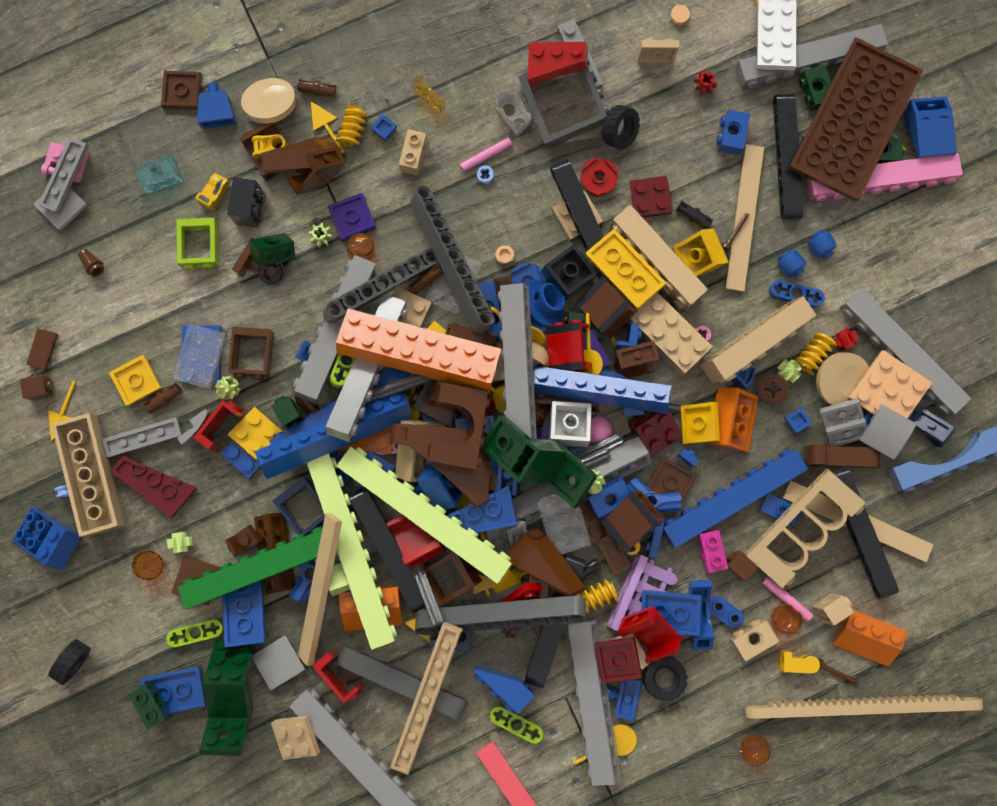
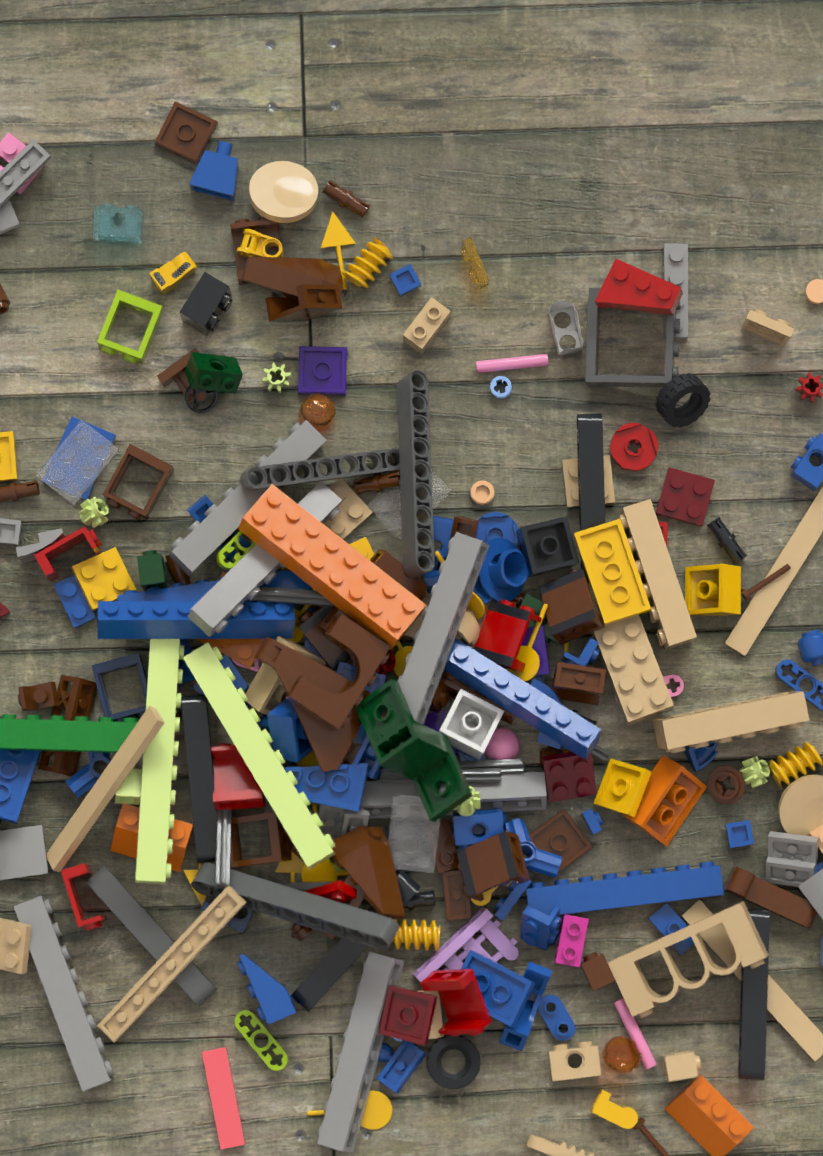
camera: 20 degrees right, 0 degrees up
none -> blue bracket [520,905,562,951]

